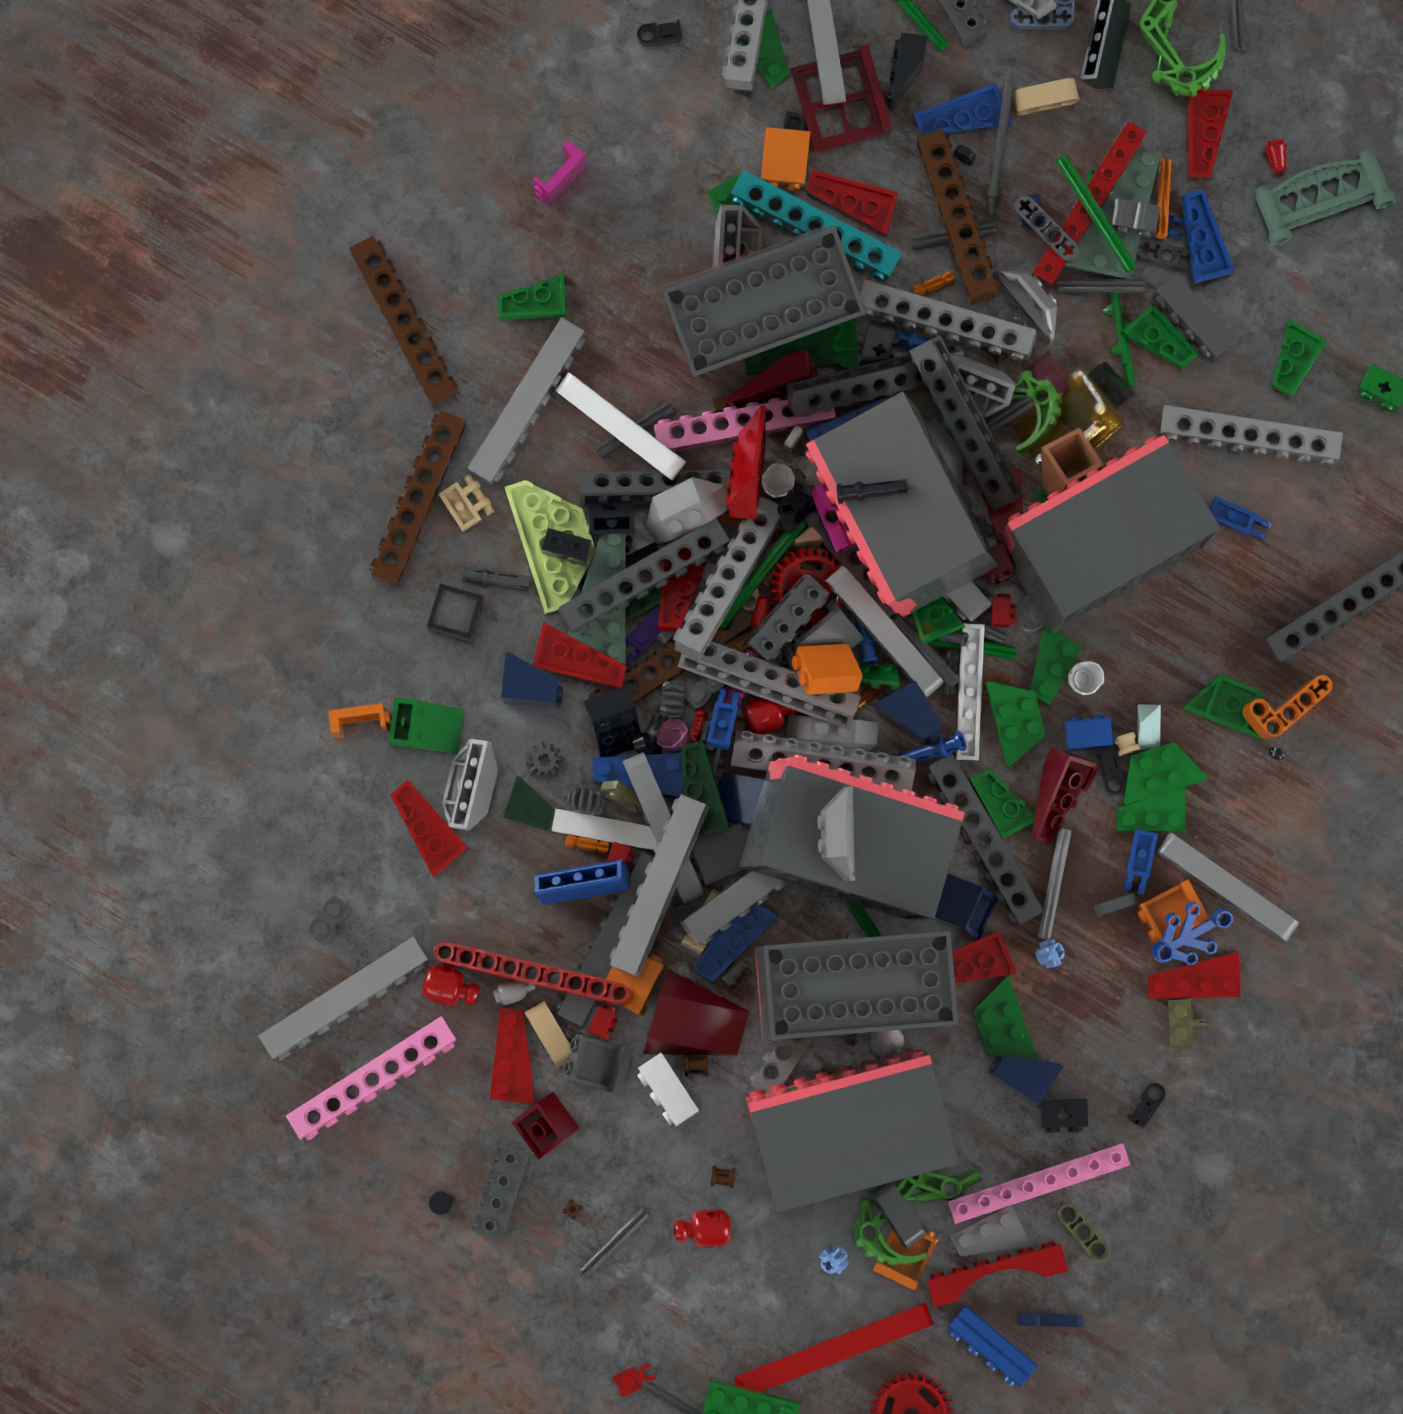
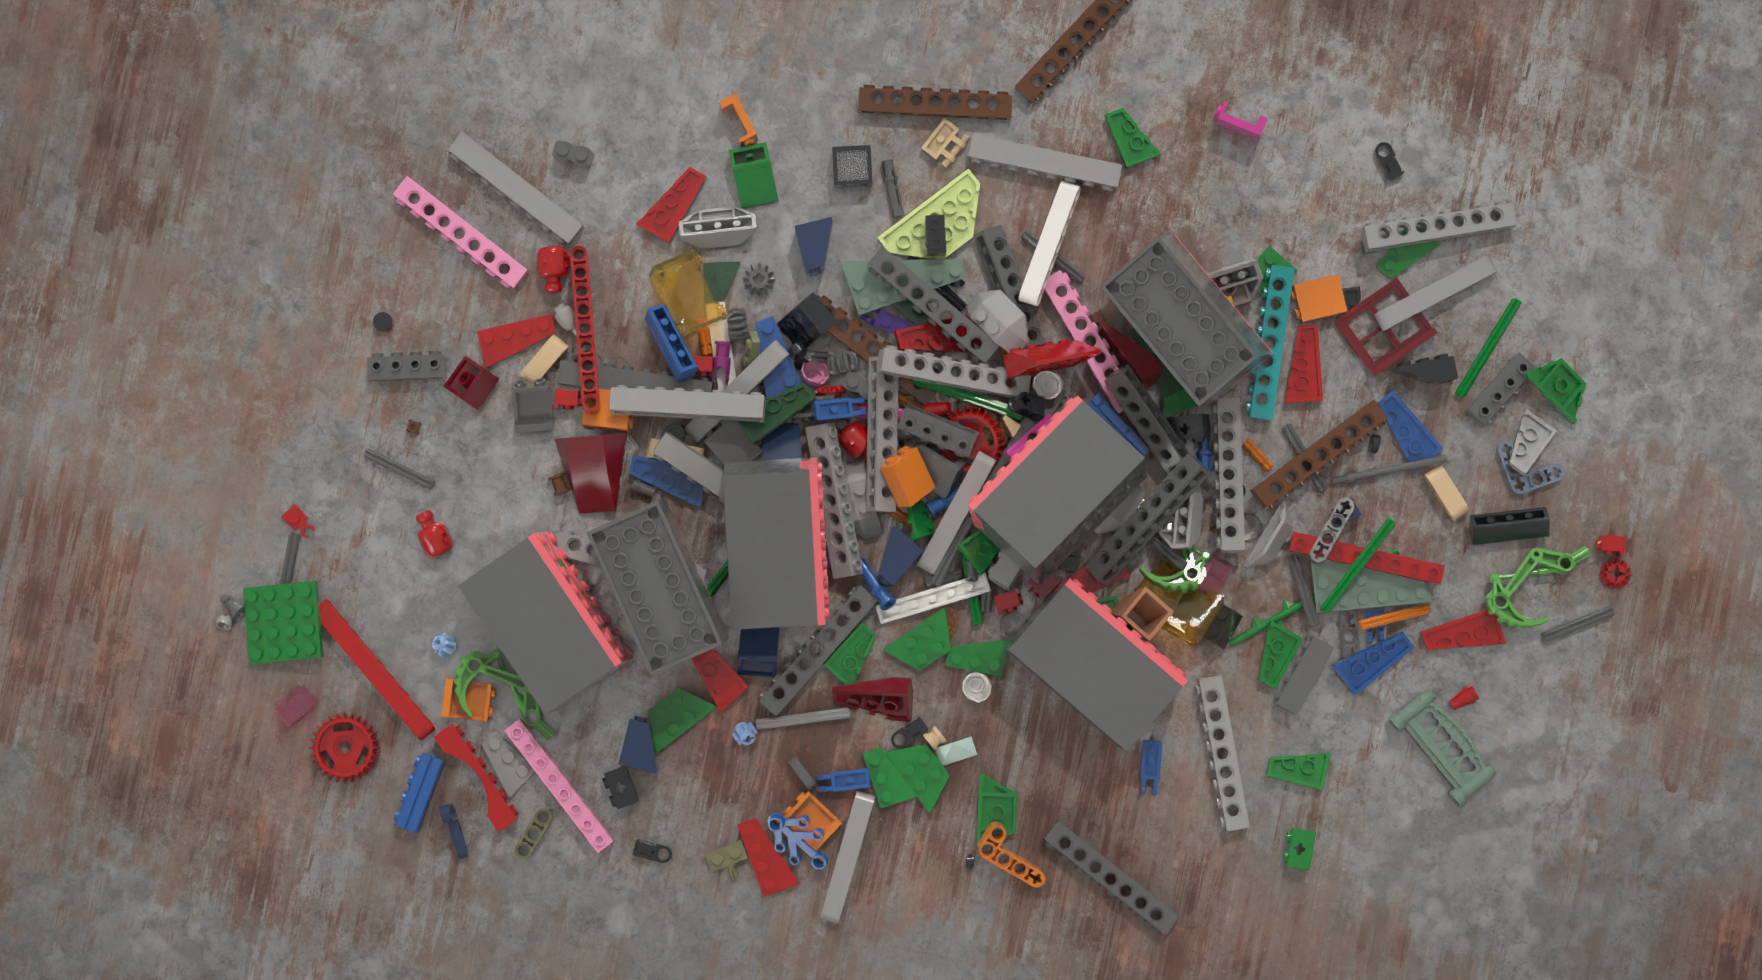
camera: 70 degrees right, 5 degrees up
red wing [533,622,626,688] -> none
black brick [587,501,634,535] -> none
white piece [637,1053,699,1128] -> none
reddish brown bush [711,1166,736,1188] -> none
white tile [784,425,803,452] -> none
light grey wedge [817,786,855,881] -> none
black pin [836,479,908,504] -> none
dark grey beam [870,1182,926,1249] -> none
blue piece [1063,715,1114,751] -> none
dark grey brick [1111,199,1160,238] -> none
none -> clear yellow windscreen [649,249,727,341]
none -> magenta piece [712,341,732,385]

